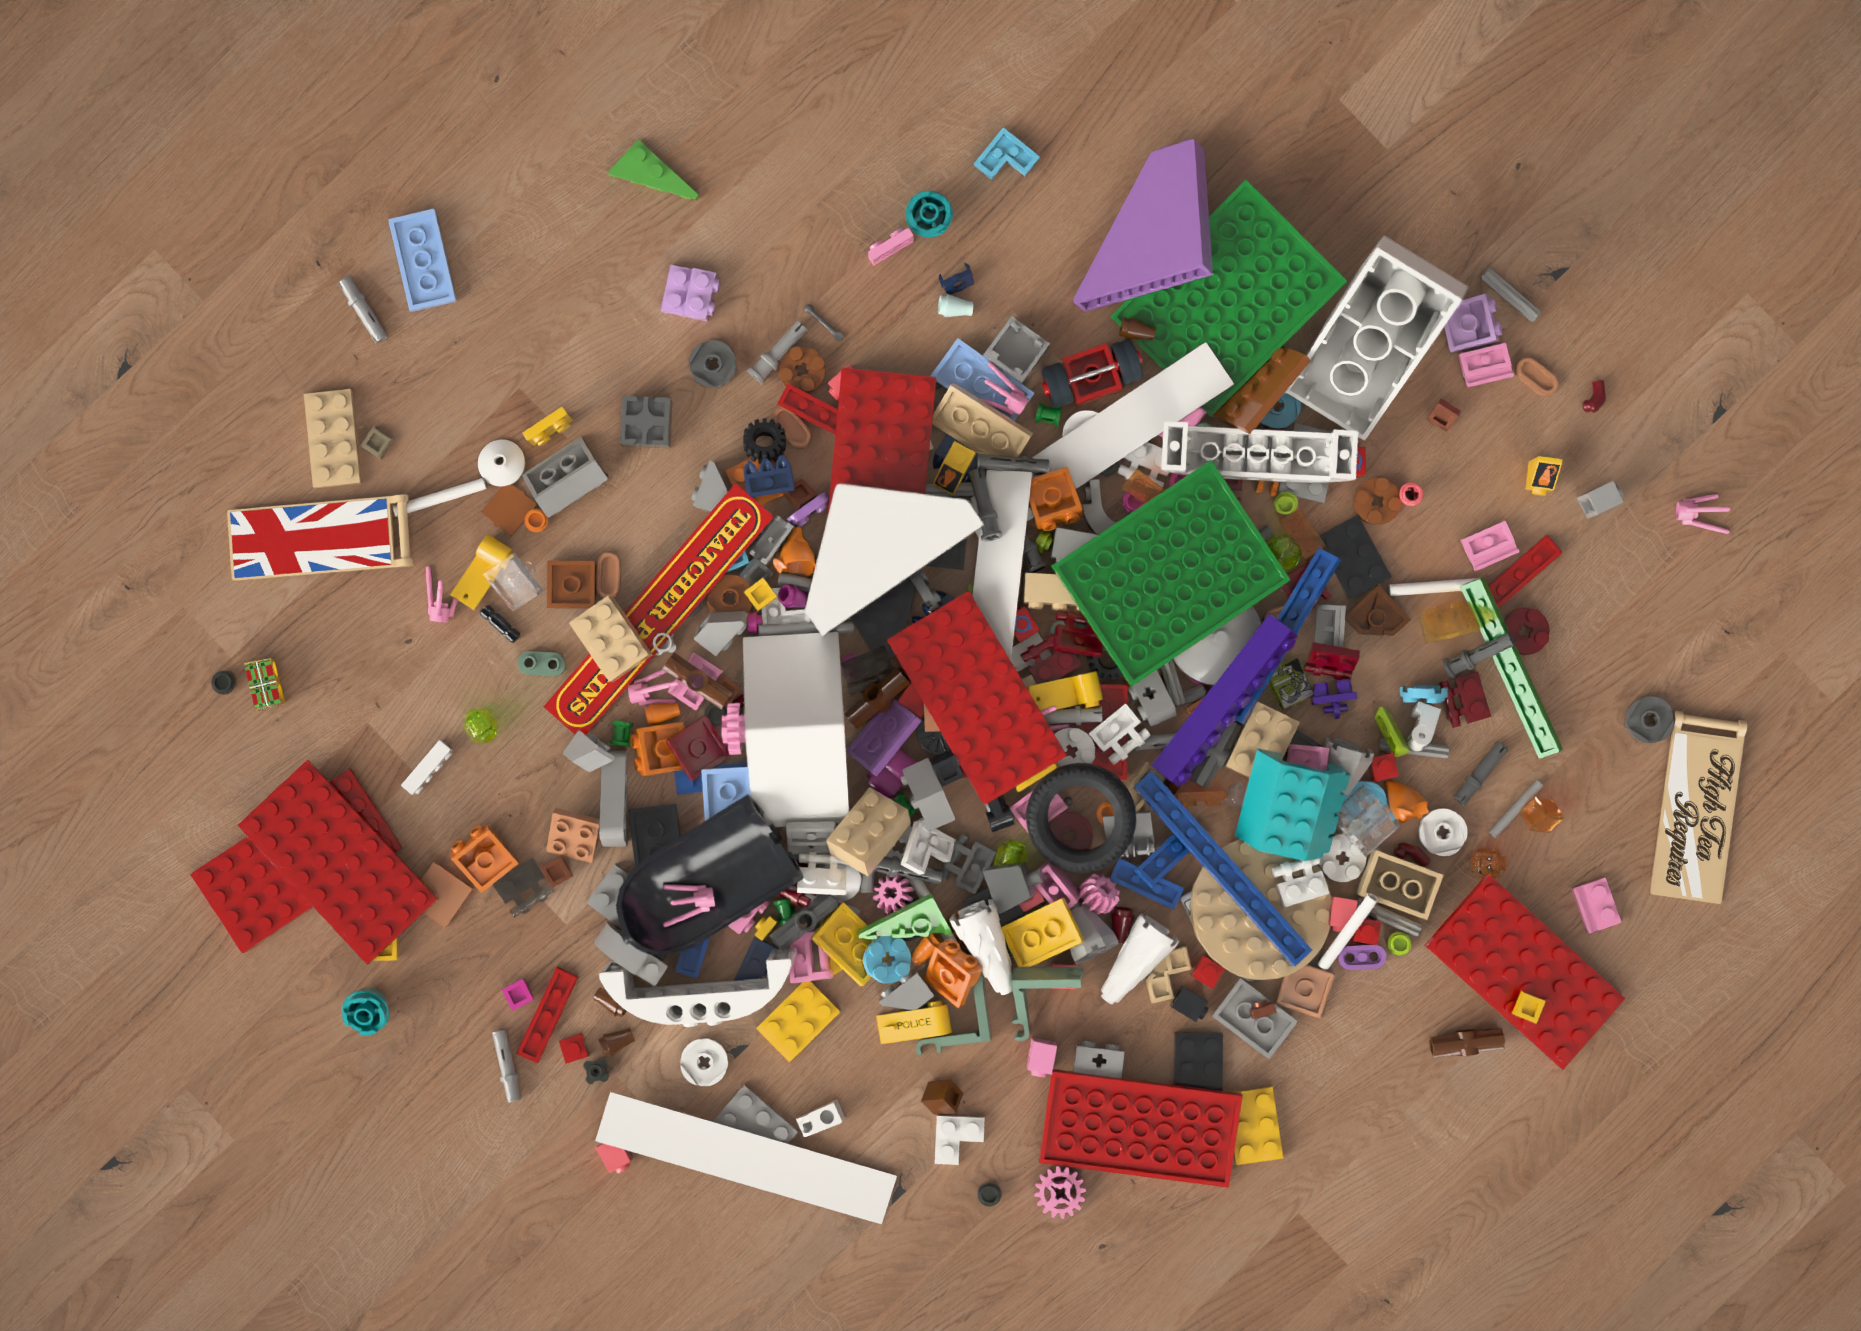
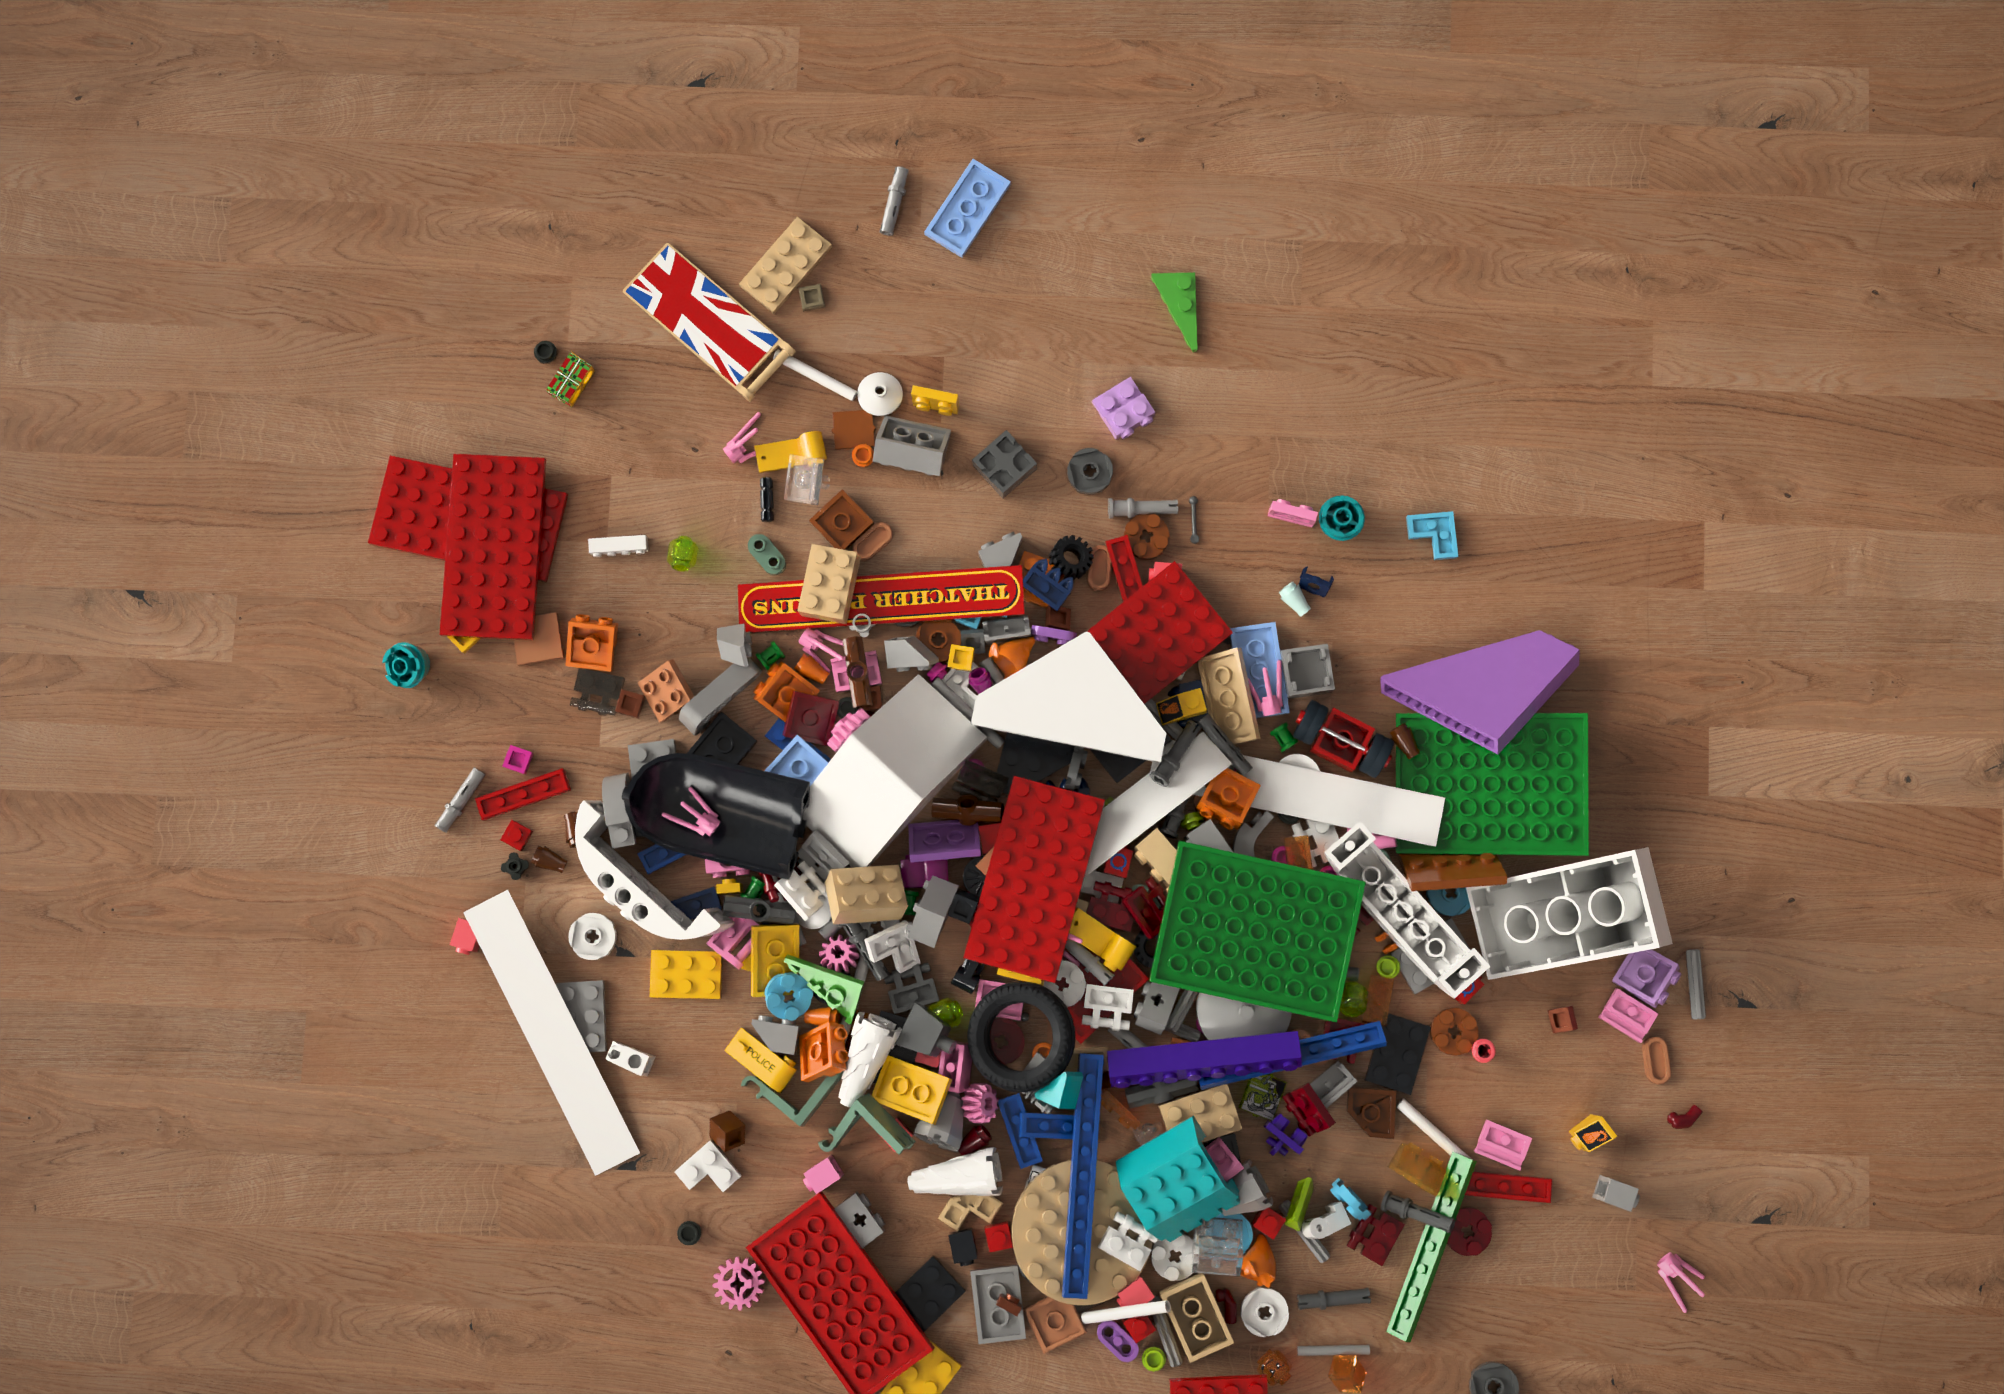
camera: 50 degrees right, 5 degrees down
none -> teal slope [1034,1071,1083,1109]

